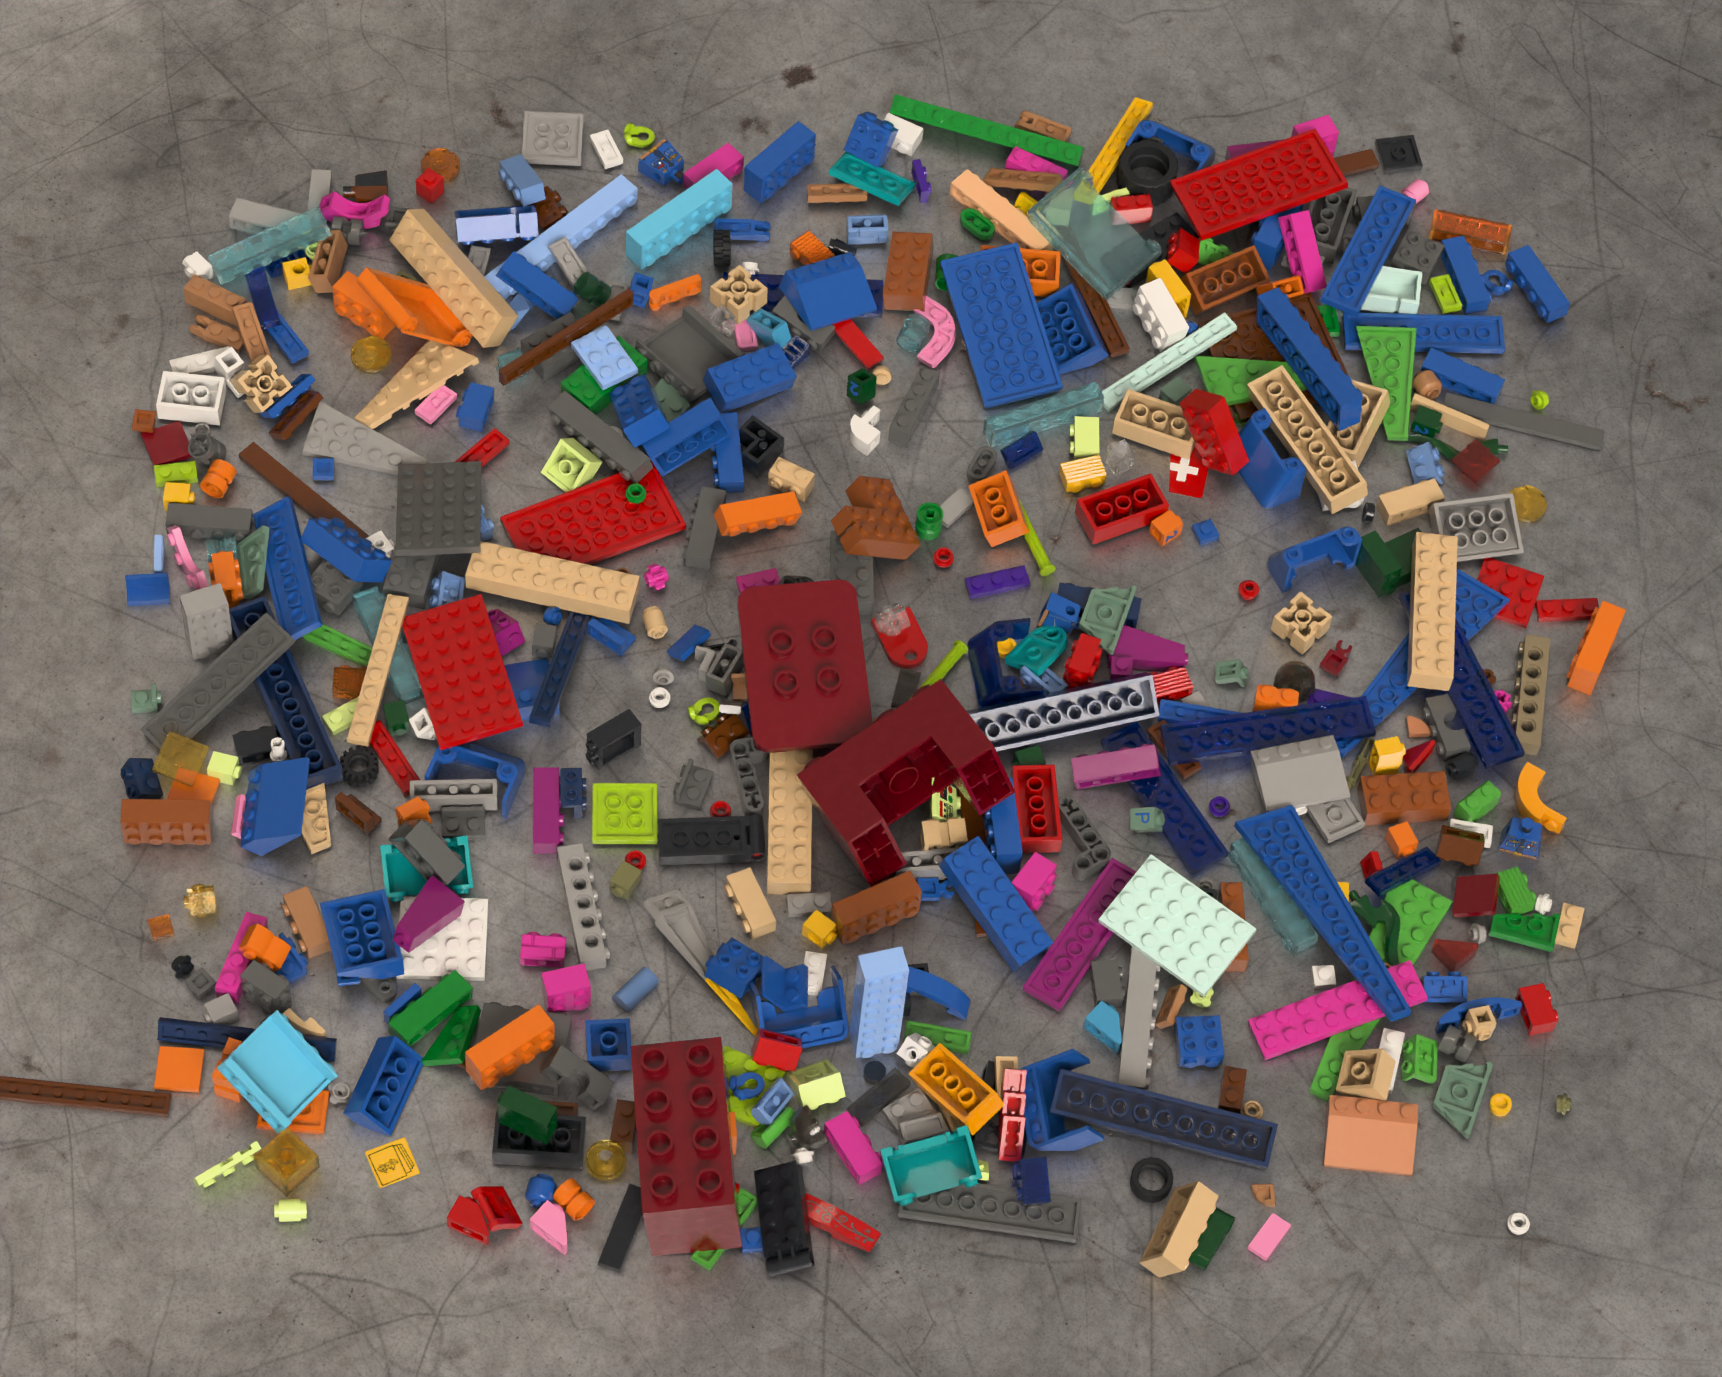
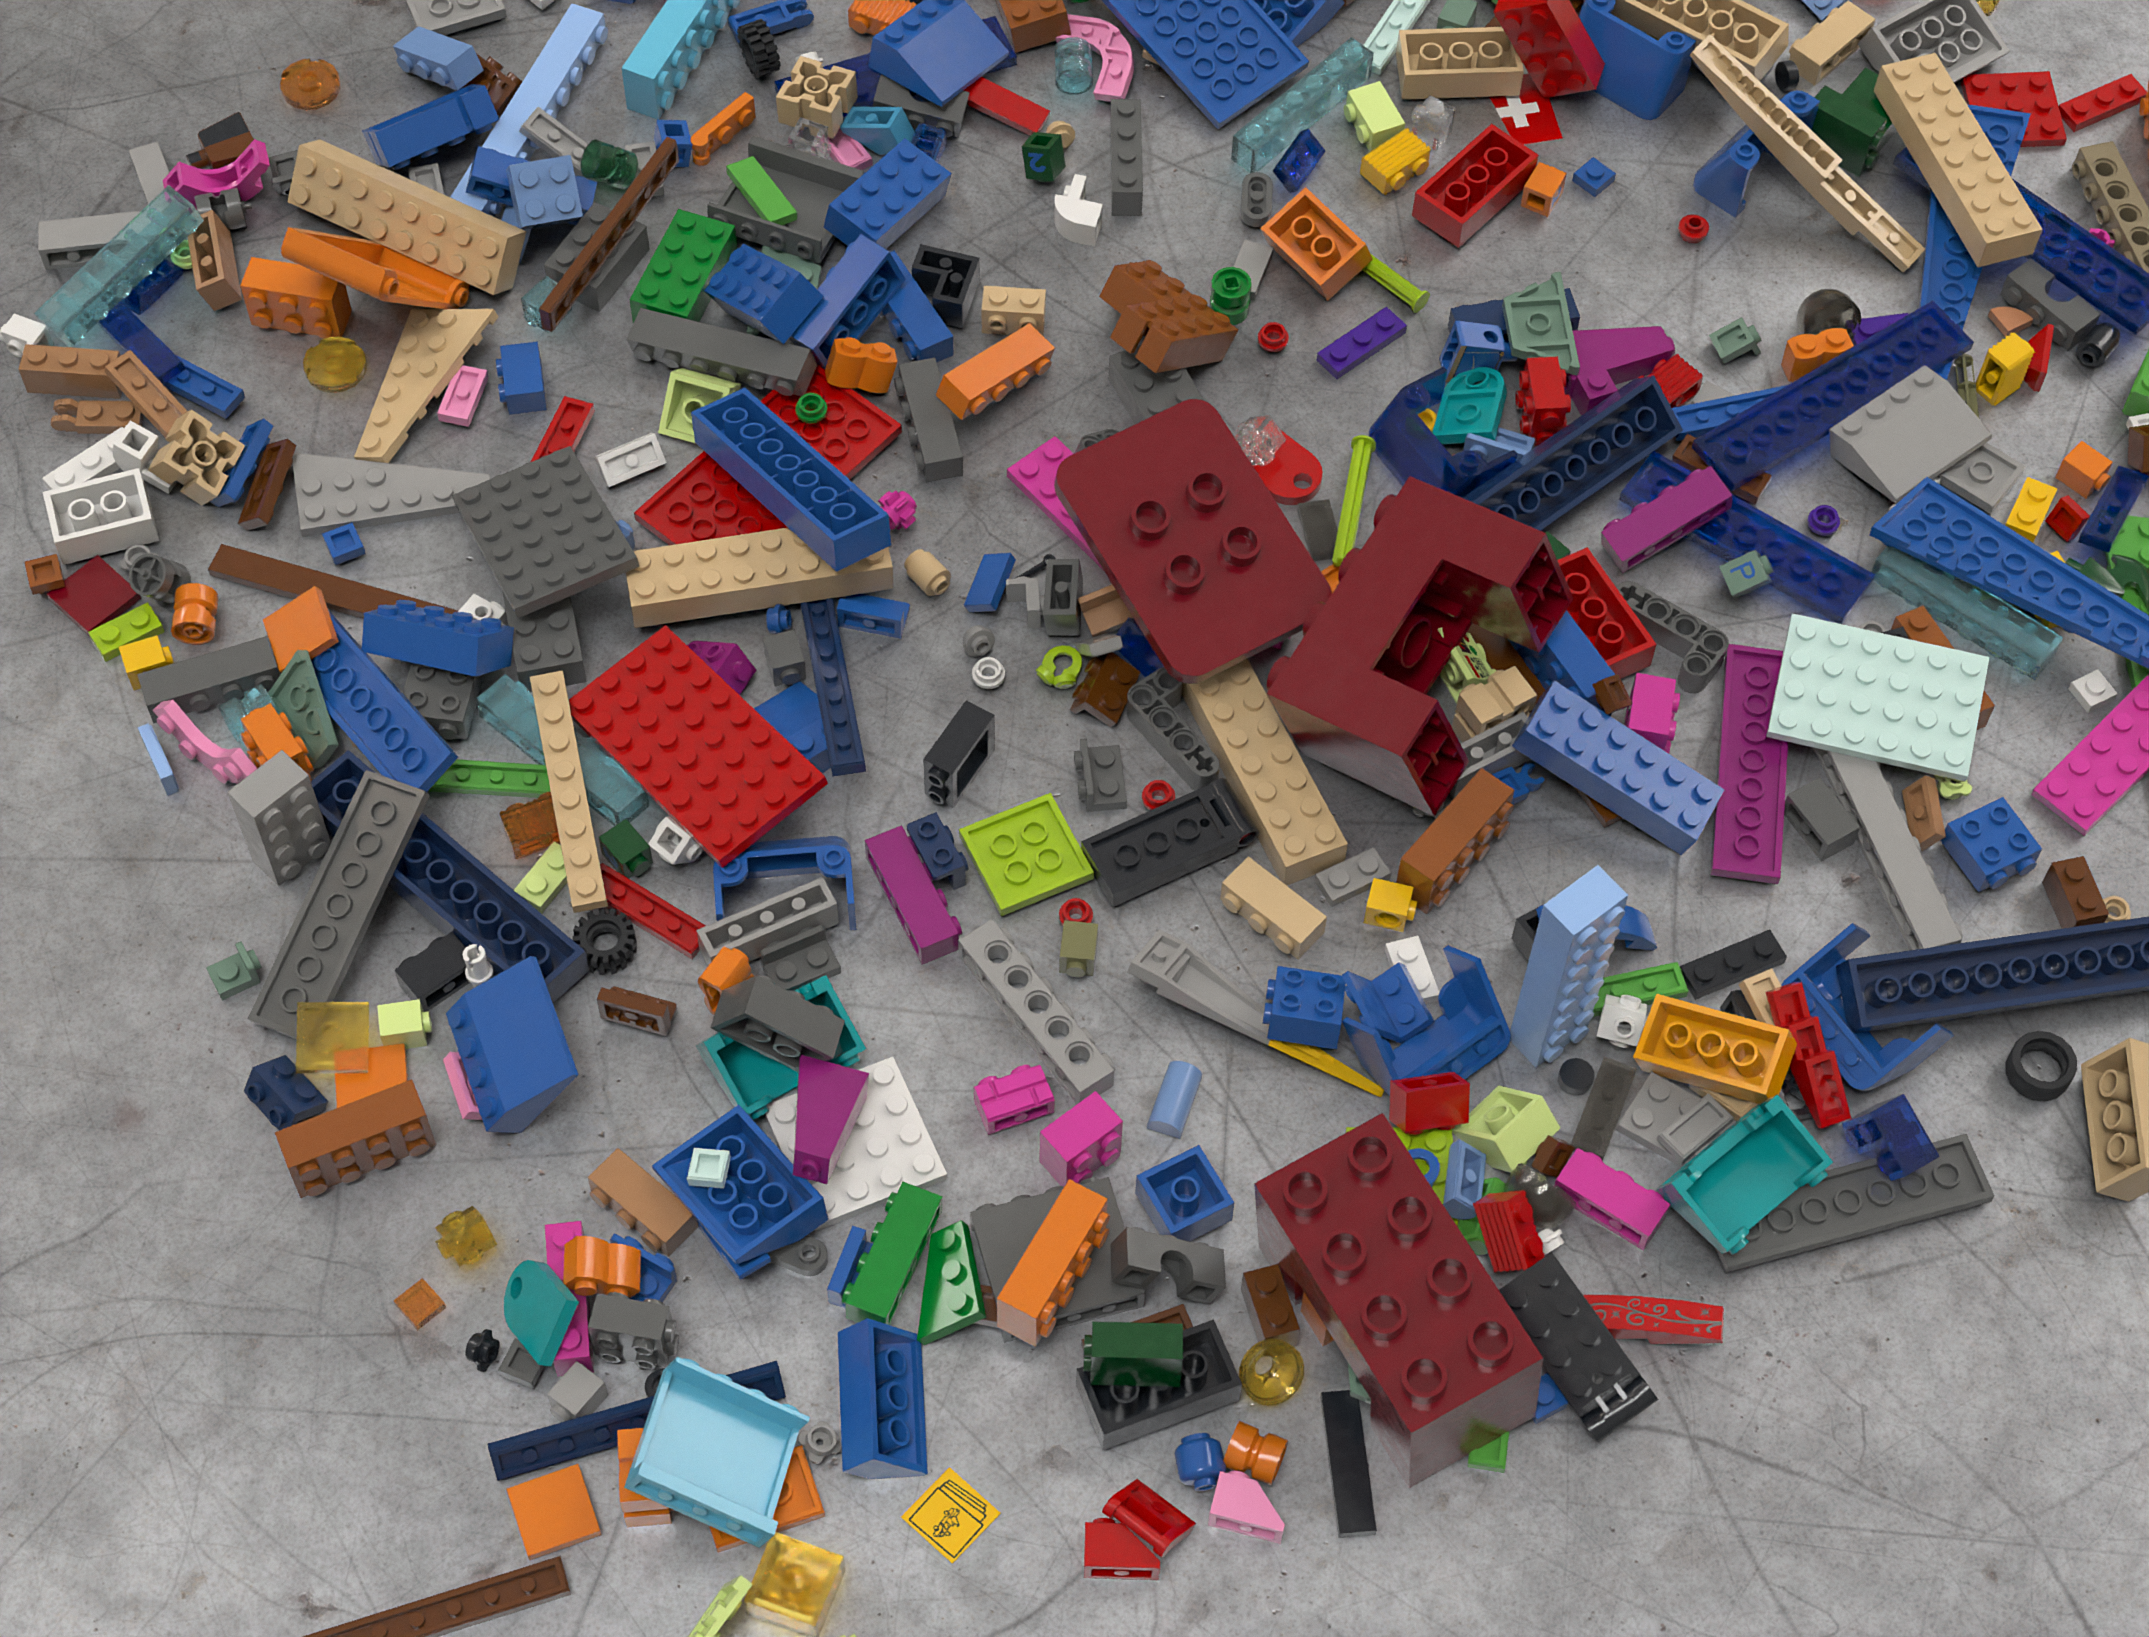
camera: 20 degrees left, 0 degrees up
blue panel [125,573,170,606] -> none
yellow brick [282,257,312,290] -> none
tan slope [283,1008,326,1037] -> none
tan wing [301,782,331,854] -> none
red brick [416,167,445,204] -> none
medium blue bracket [428,571,465,609] -> none
light blue plate [571,325,638,390] -> none
dark azure slope [1083,1001,1122,1054] -> none
tan brick [1271,592,1333,655] -> none
dark red plate [1319,640,1352,677] -> none
dark orange brick [1357,771,1451,826] -> none
none -> orange tile [263,586,339,673]
none -> teal tile [504,1260,579,1367]
none -> medium blue brick [506,155,583,230]
none -> white plate [594,433,666,487]
none -> light aqua tile [687,1148,731,1188]
none -> blue brick [691,388,891,572]
none -> bright green tile [726,156,797,225]
none -> orange brick [825,337,897,393]
none -> red brick [1473,1190,1545,1272]
none -> reddish brown plate [1531,1135,1575,1177]
none -> reddish brown plate [1592,674,1633,715]
none -> black plate [1680,929,1787,1000]
none -> tan slope [1690,34,1925,272]
none -> yellow brick [2005,477,2057,543]

